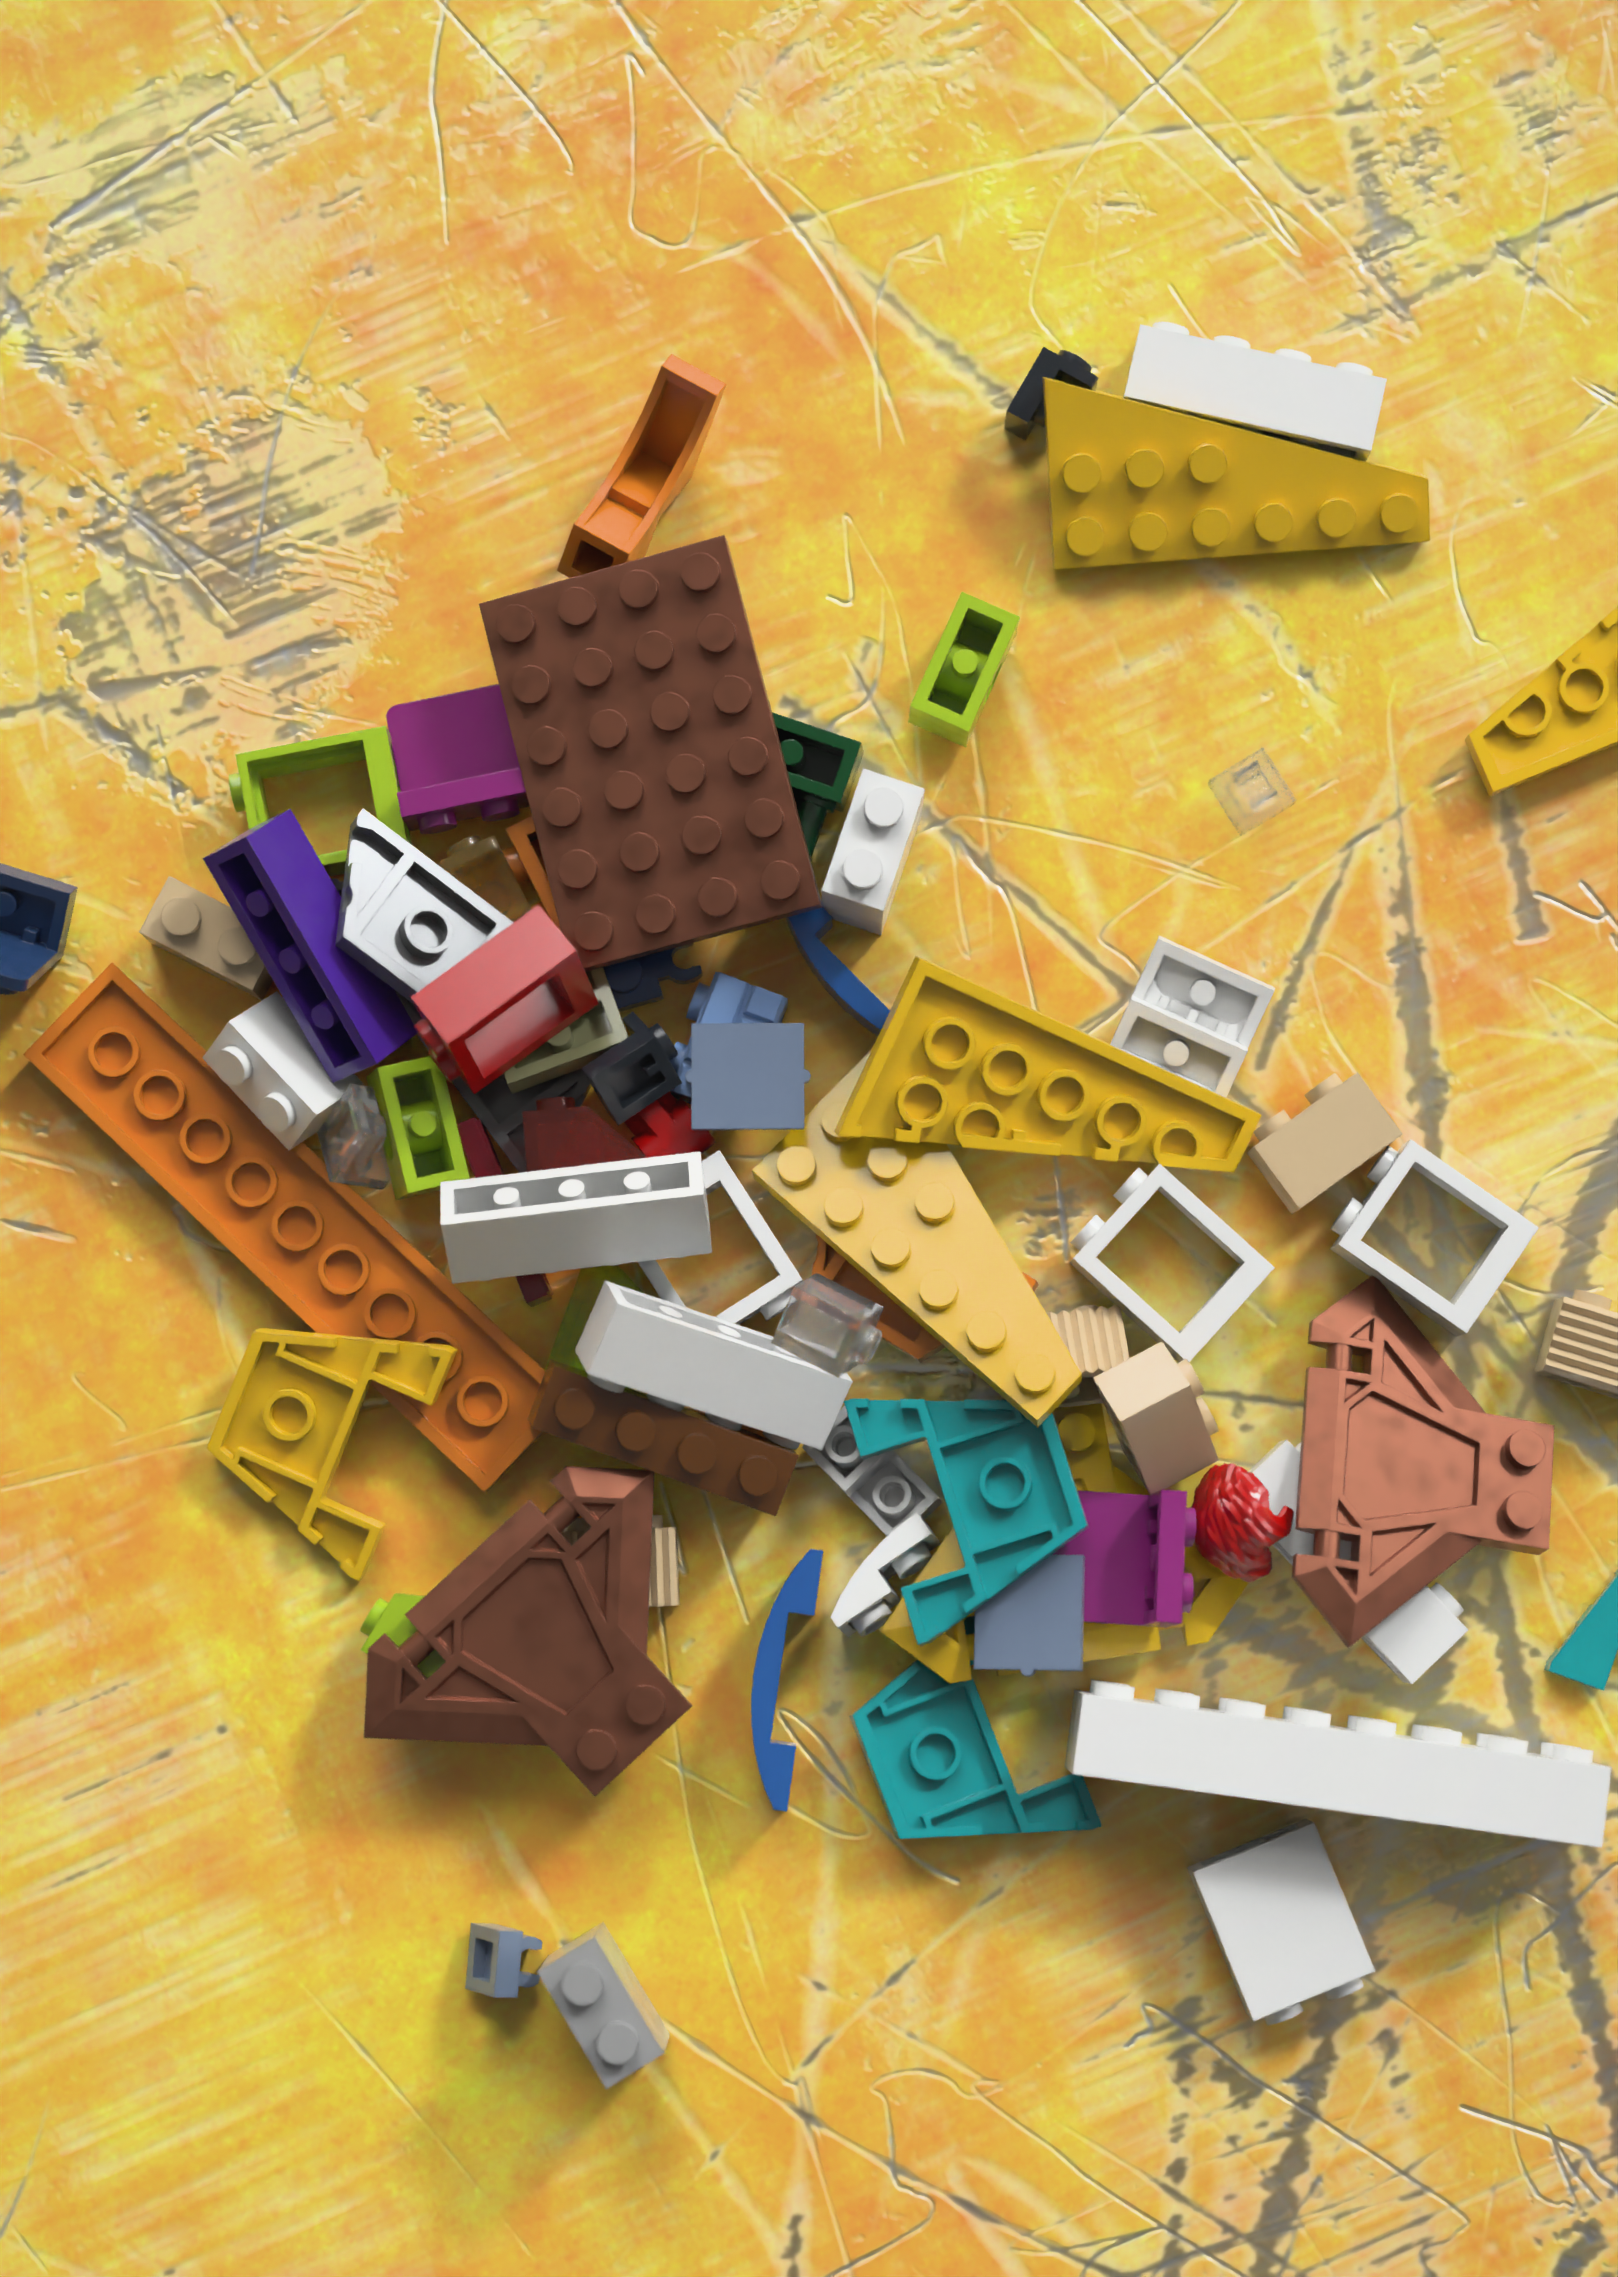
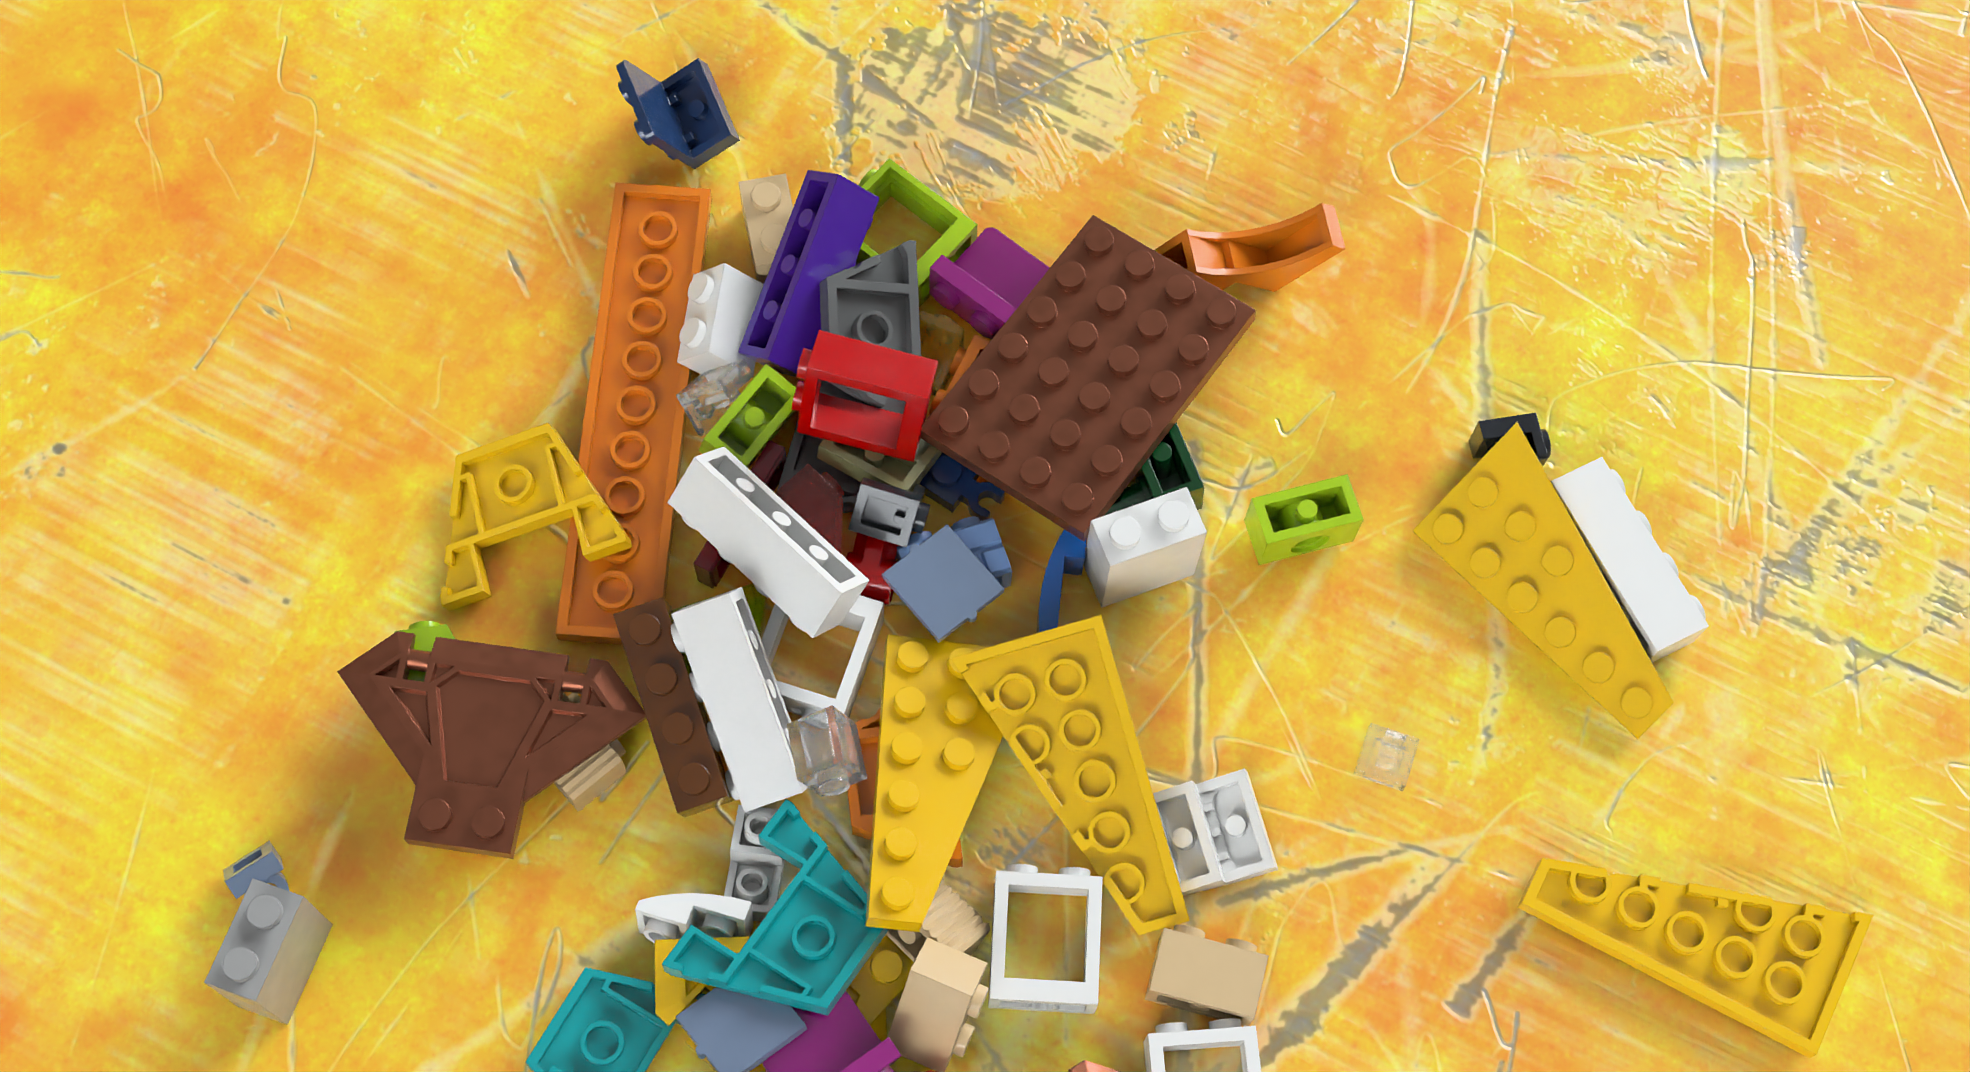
camera: 45 degrees right, 15 degrees down
blue slope [751,1549,823,1812] -> none

